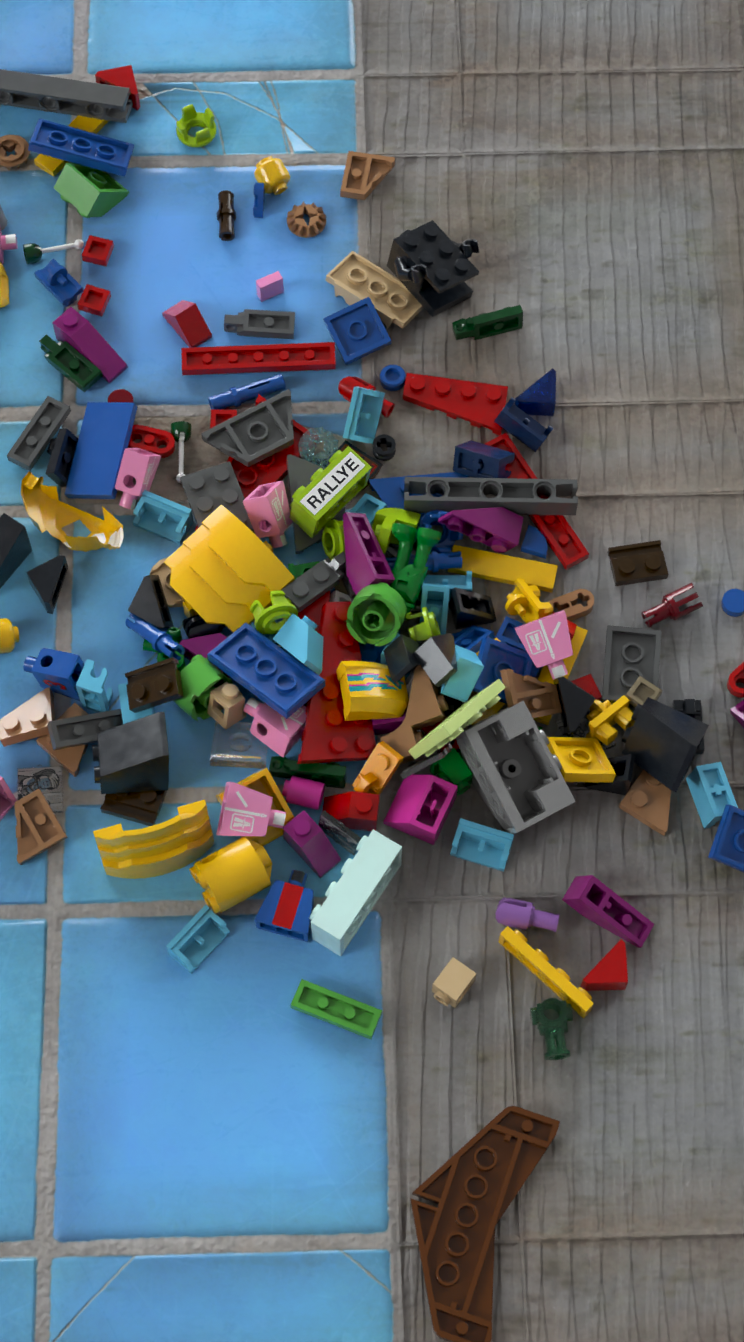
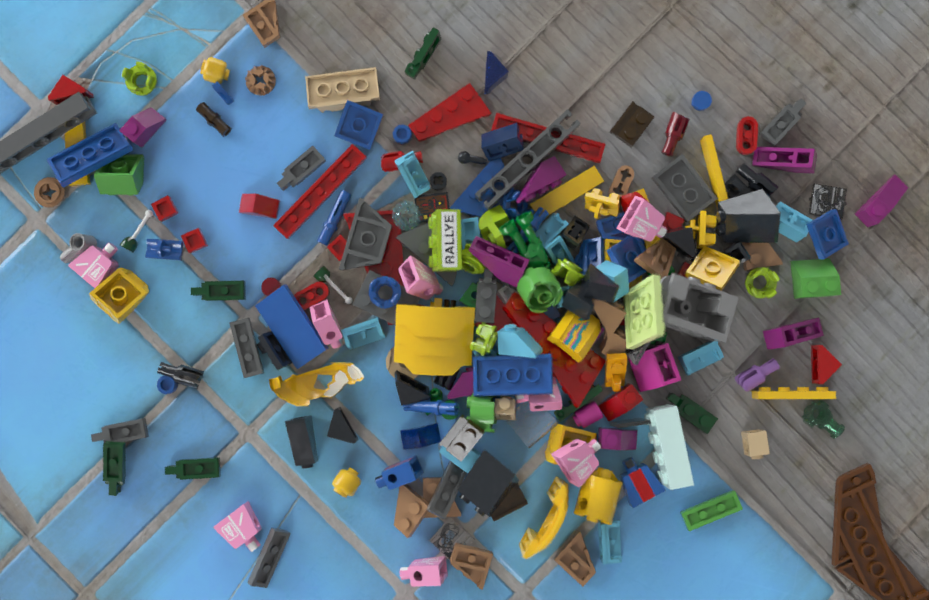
camera: 45 degrees left, 20 degrees up
magenta slope [52,307,128,384] -> none
medium azure hinge [76,659,113,712] -> none
bright pink tile [256,271,284,302] -> none
black torso [387,220,479,317] -> none
dark blue hinge [494,397,553,452] -> none
blue tile [521,525,548,559] -> none
dark tan tile [625,676,663,708] -> none
none -> magenta slope [119,107,166,148]
none -> blue piece [369,276,401,309]
none -> clear blue slope [400,423,441,450]
none -> black piece [458,151,487,165]
none -> medium nougat wing [553,531,596,587]
none -> dark green hinge [665,393,718,434]
none -> yellow tile [700,134,728,211]
none -> black arm [736,163,778,197]
none -> lime piece [745,267,780,299]
none -> bright green slope [790,258,841,299]

